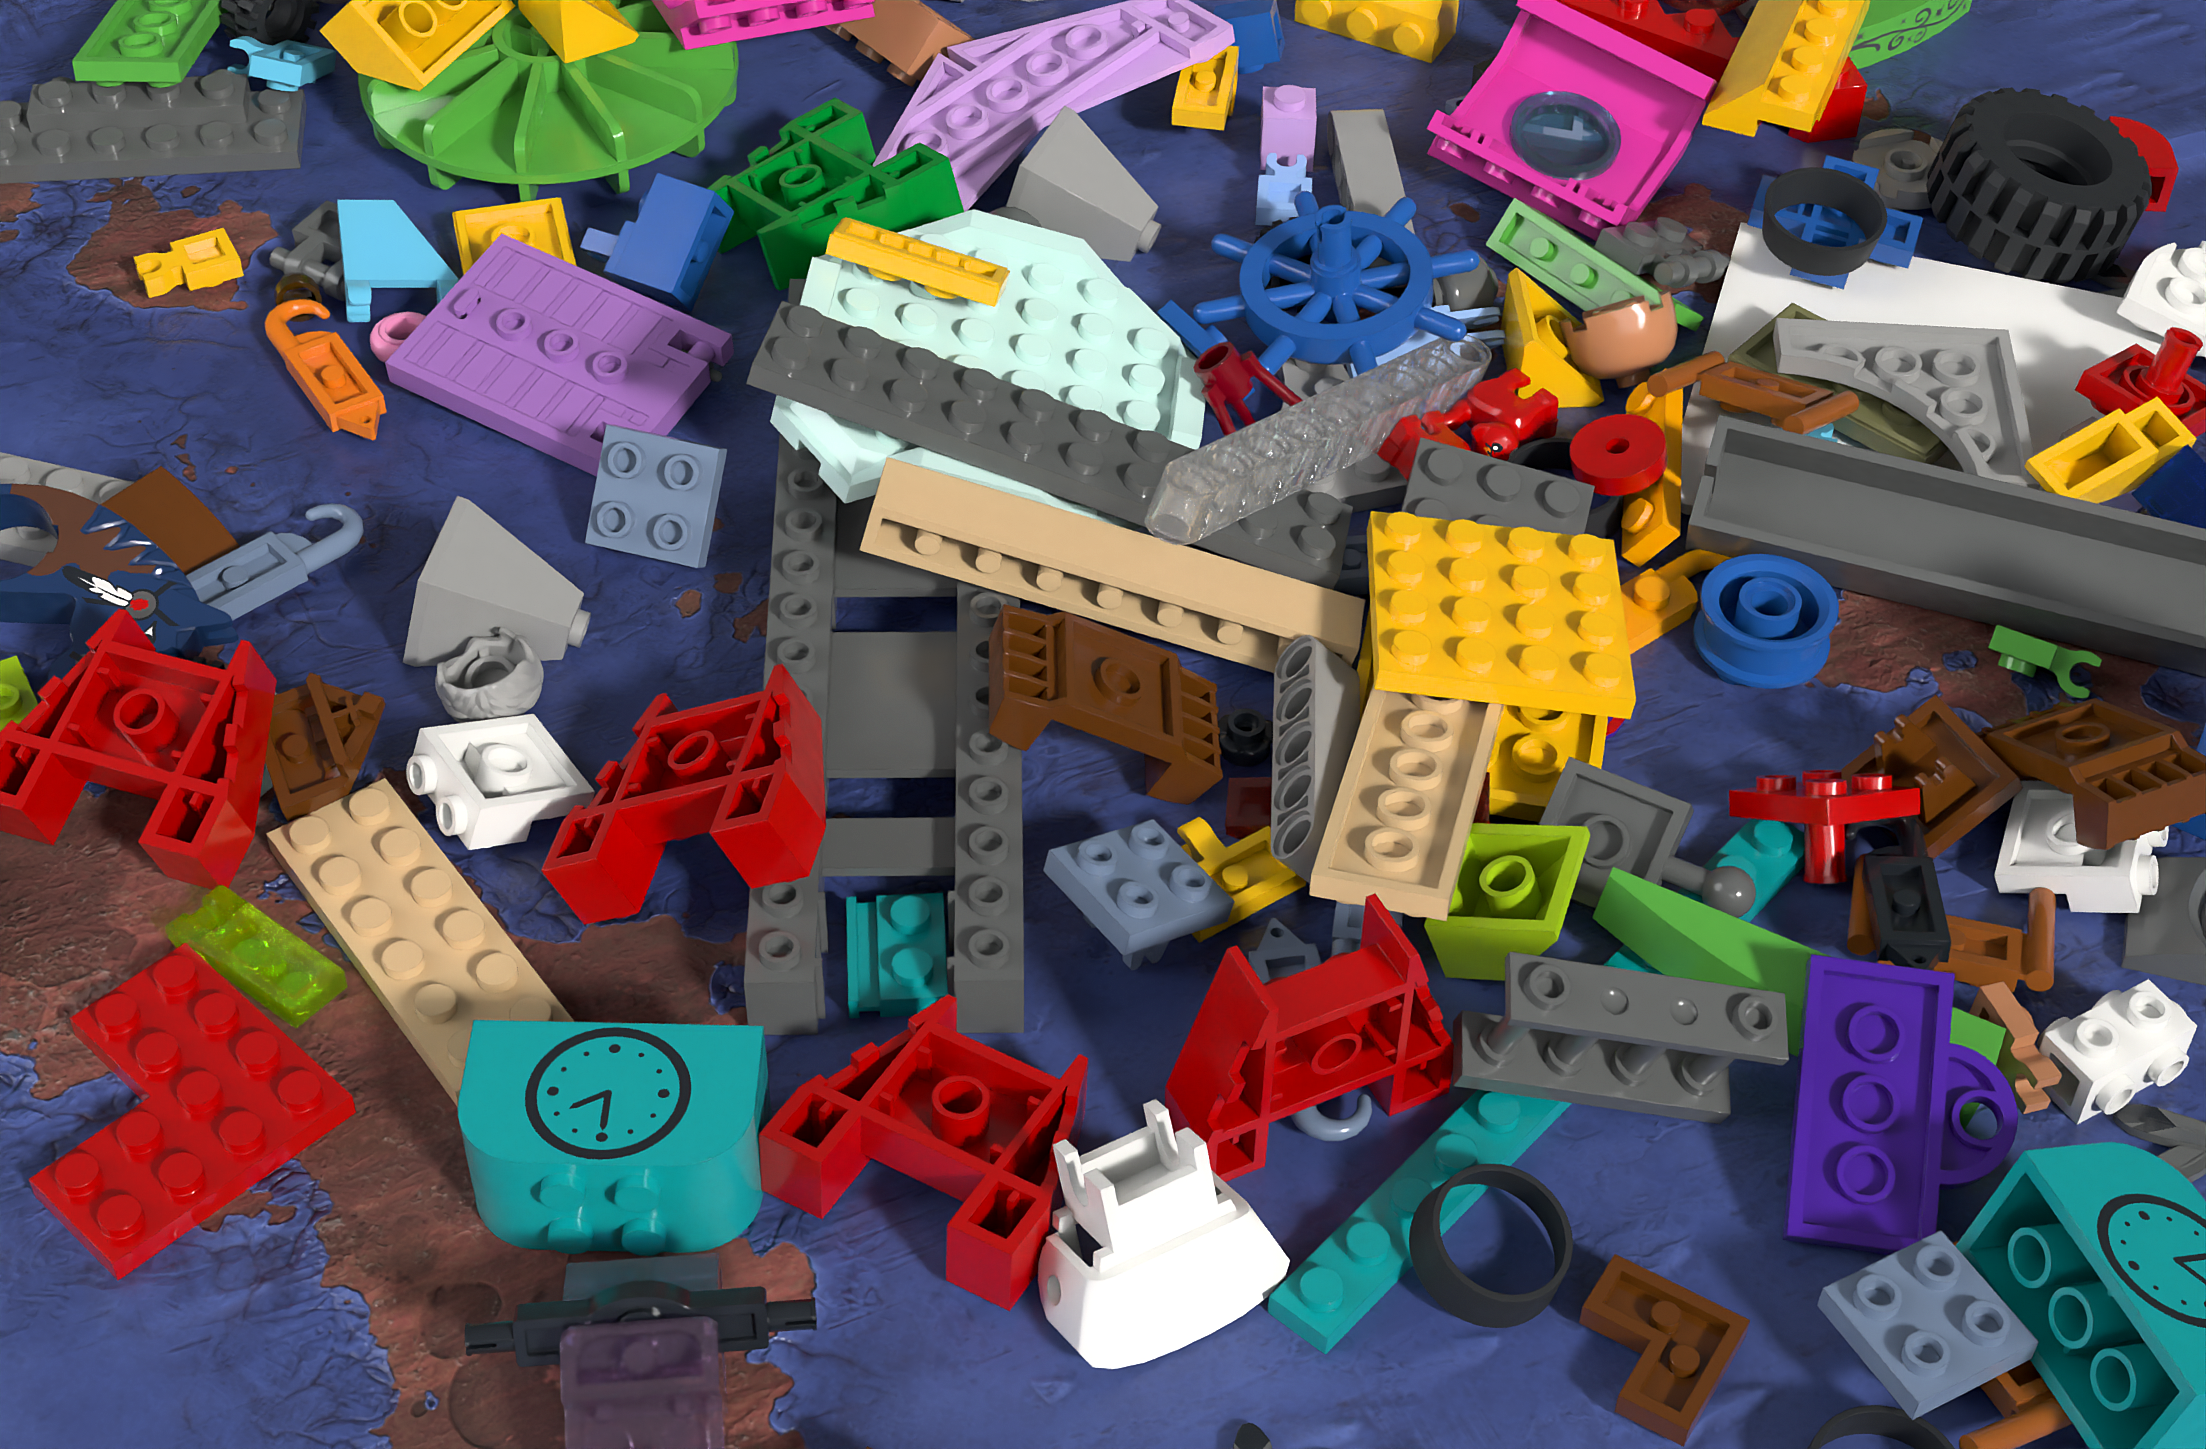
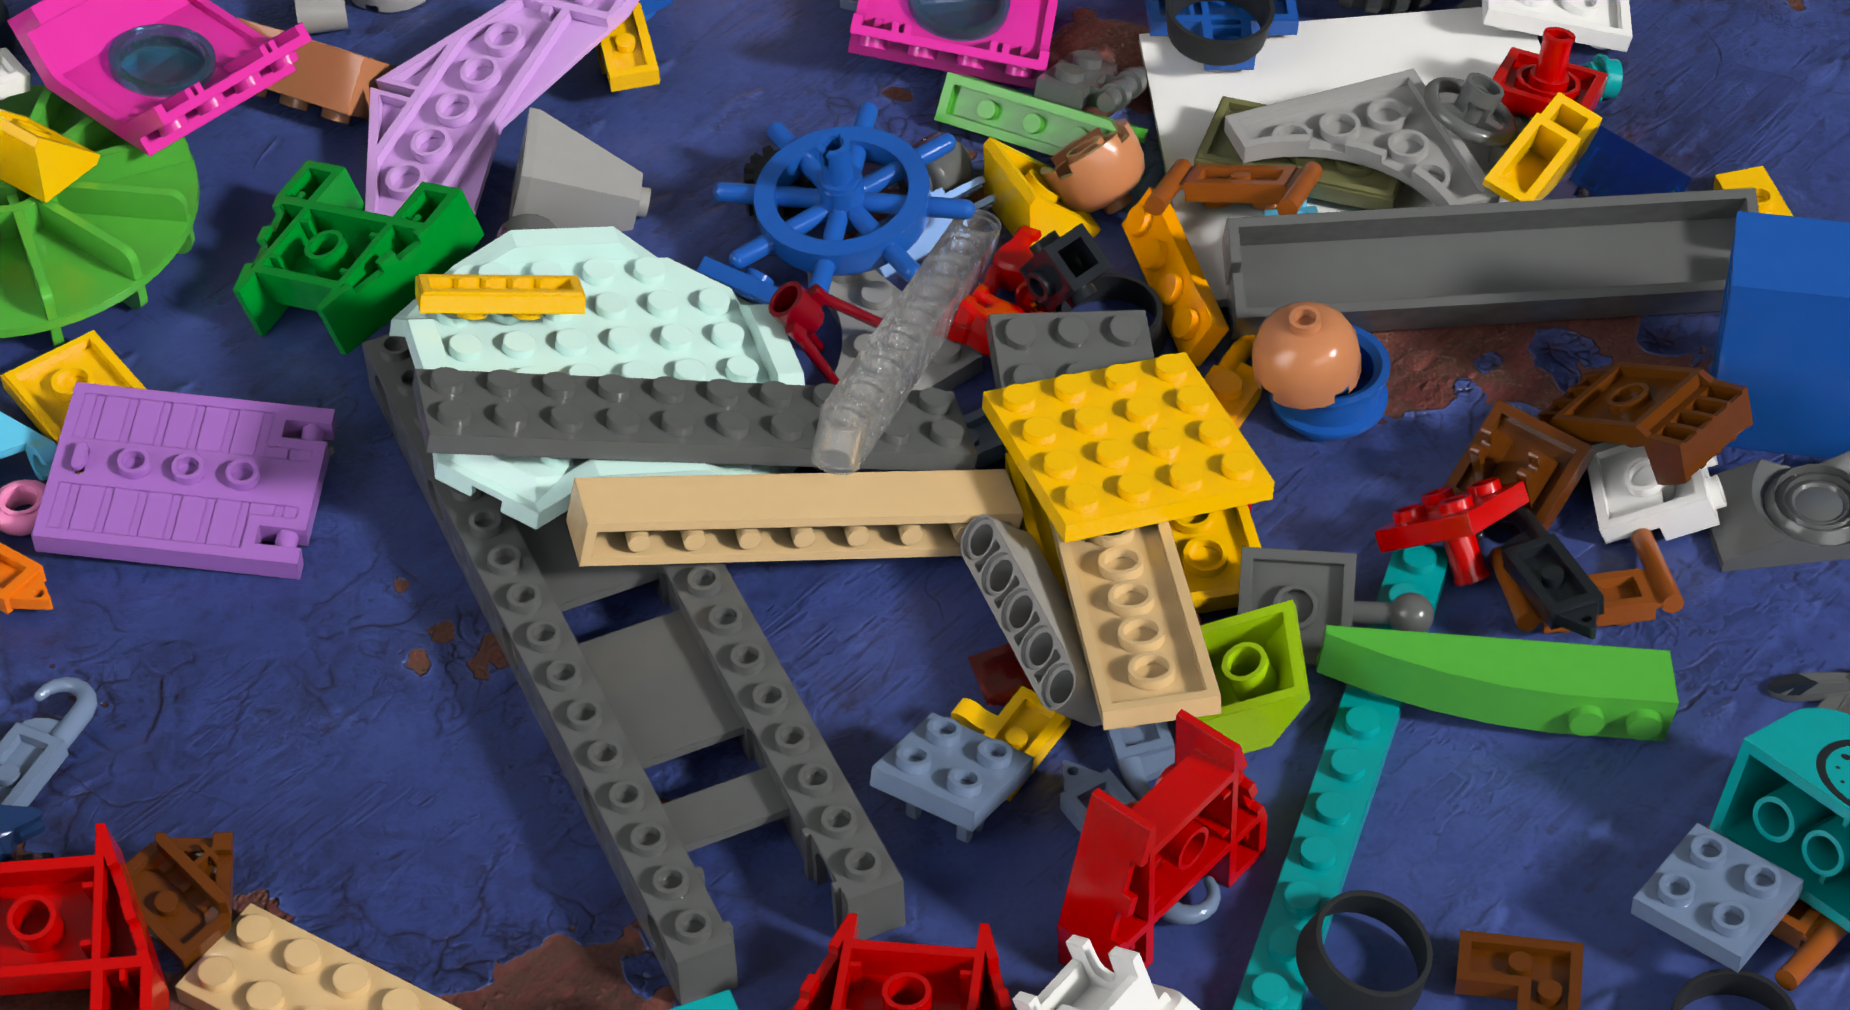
camera: 20 degrees left, 0 degrees up
light grey slope [403,496,591,667] -> none
white plate [406,714,595,850] -> none
light grey hair [435,627,544,723] -> none
red wedge [541,664,826,925] -> none
hinge [580,173,734,312] -> none
sand blue plate [585,425,727,568] -> none
teal plate [846,893,948,1018] -> none
reddish brown plate [989,604,1223,805] -> none
black plate [1218,708,1273,767] -> none
light blue plate [1255,153,1312,226] -> none
lavender brick [1260,85,1317,172] -> none
light grey beam [1327,109,1415,289] -> none
dark grey fence [1453,952,1789,1124] -> none
red piece [1570,414,1668,496] -> none
dark purple plate [1783,954,2018,1255] -> none
nougat plate [1969,981,2062,1114] -> none
bright green plate [1988,625,2102,699] -> none
white brick [2037,979,2197,1125] -> none
none -> black brick [1019,223,1113,312]
none -> nougat cylinder [1252,301,1361,410]
none -> dark grey piece [1423,73,1517,147]

